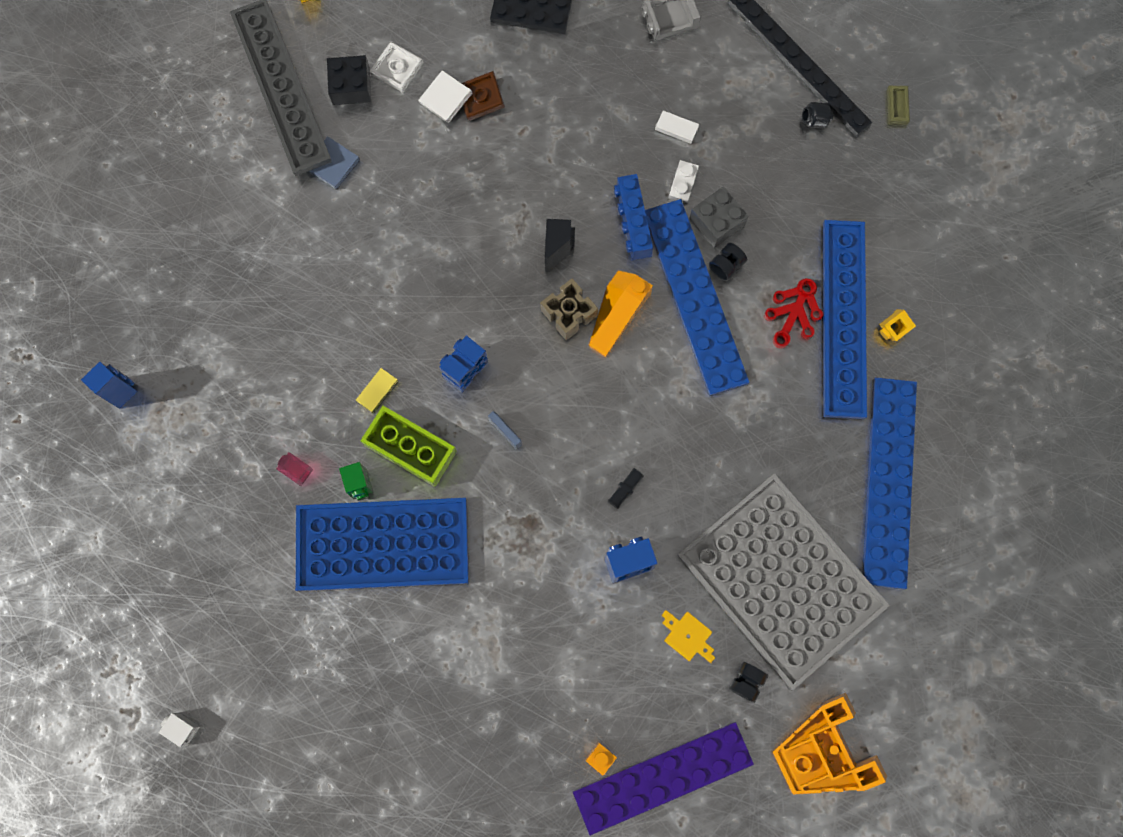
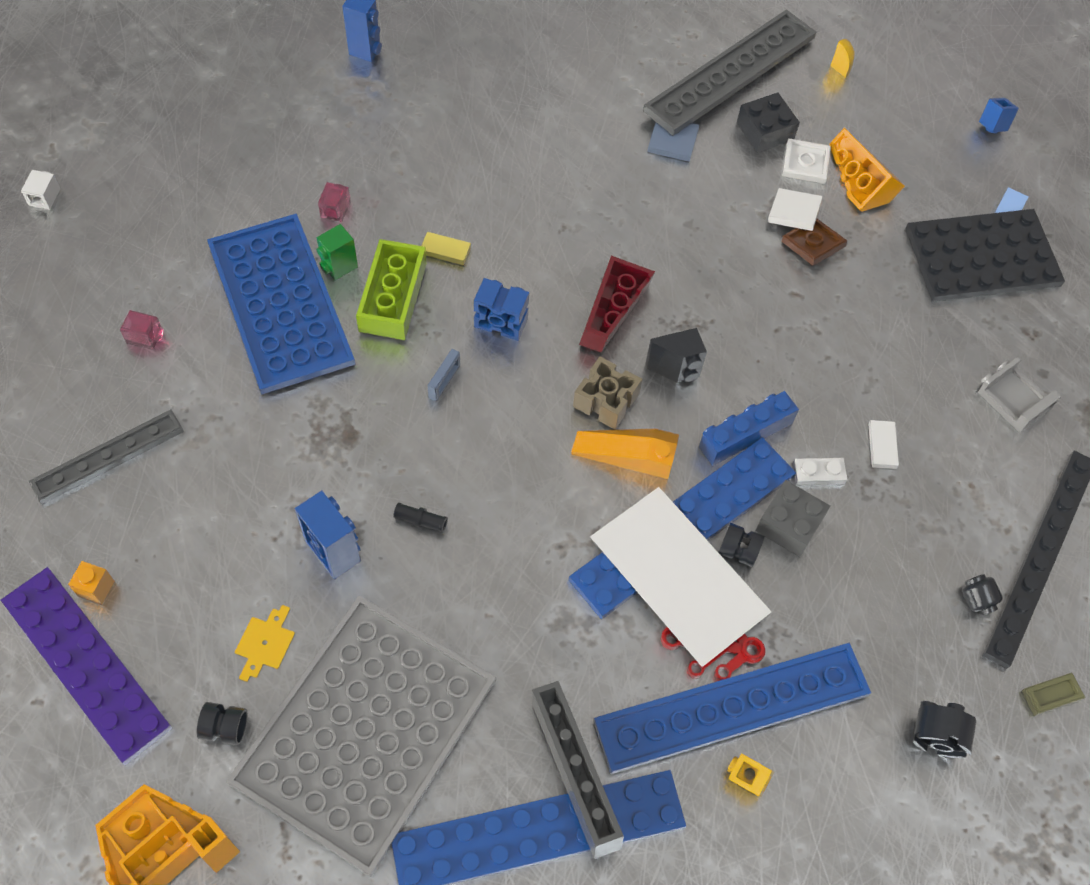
camera: 65 degrees right, 15 degrees down
none -> dark grey tile [29,409,184,505]
none -> clear pink brick [120,310,163,349]
none -> dark grey brick [532,681,624,859]
none -> dark red wedge [579,255,655,352]
none -> white sticker [590,487,771,667]
none -> light orange wedge [829,128,905,212]
none -> black brick [913,701,976,758]

